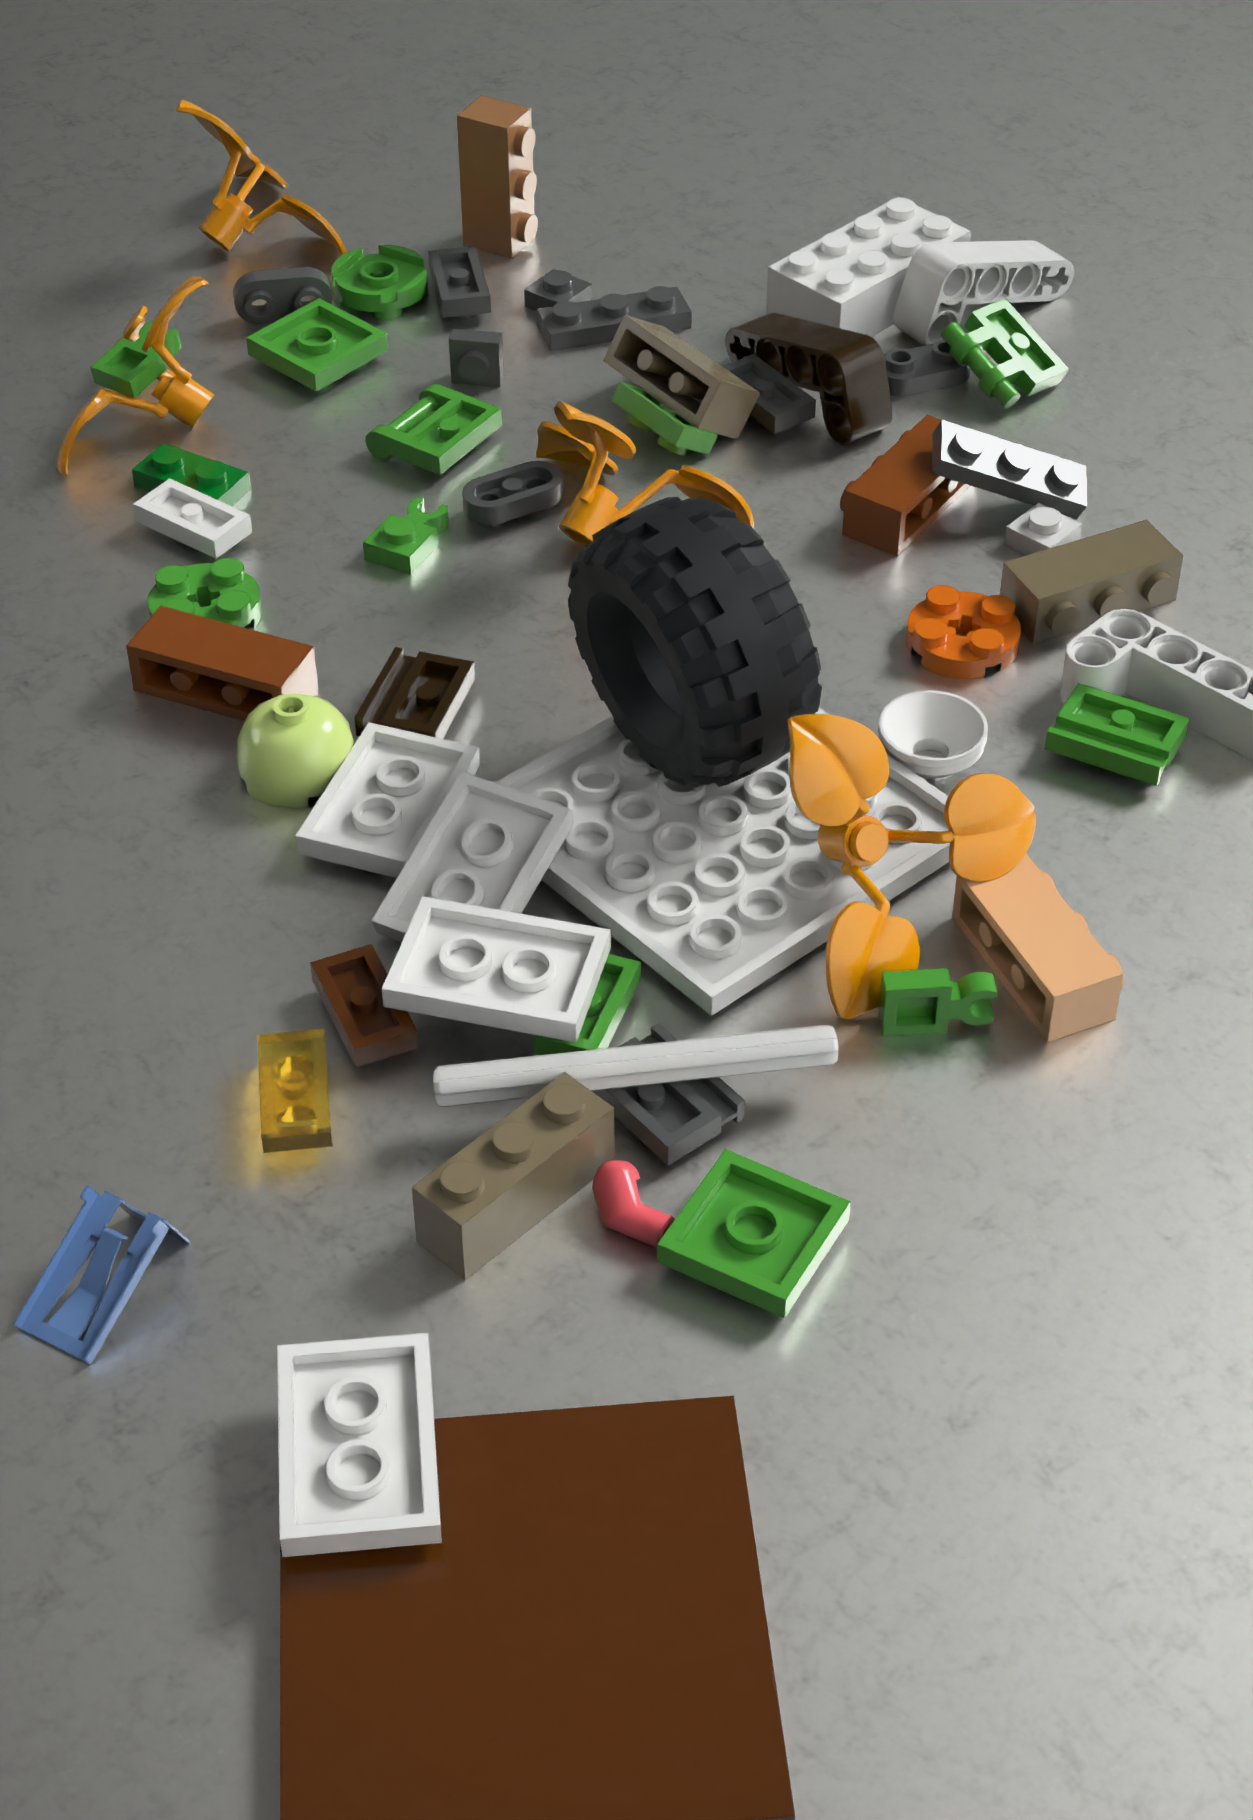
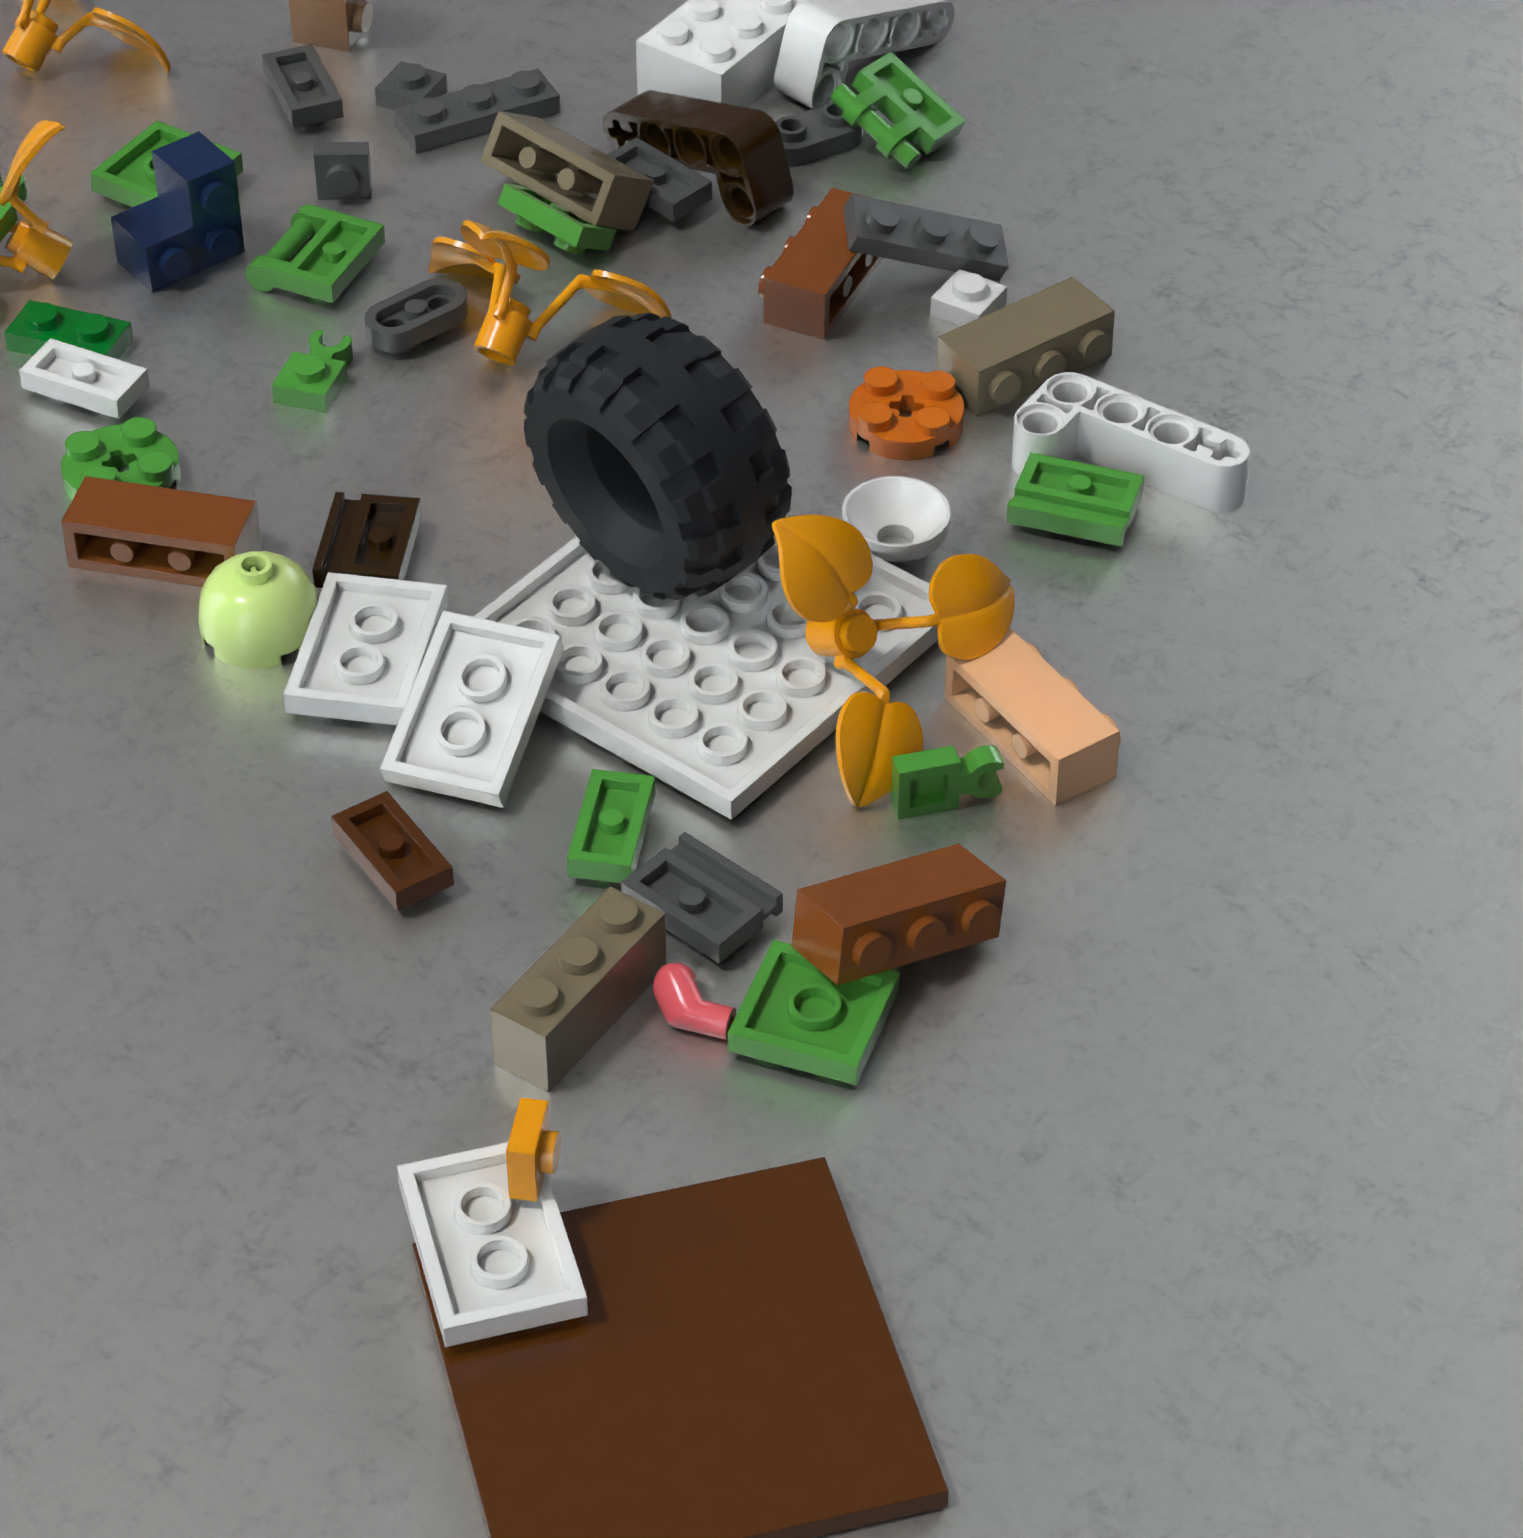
camera: 10 degrees left, 0 degrees up
medium blue piece [13,1185,190,1365] -> none
dark grey plate [233,267,332,324] -> none
clear yellow plate [257,1029,333,1153] -> none
bright green plate [332,245,428,320] -> none
white plate [382,896,611,1042] -> none
white axle [433,1025,839,1107] -> none
none -> dark blue brick [111,131,245,293]
none -> light orange plate [506,1097,561,1202]
none -> dark orange brick [791,843,1006,986]

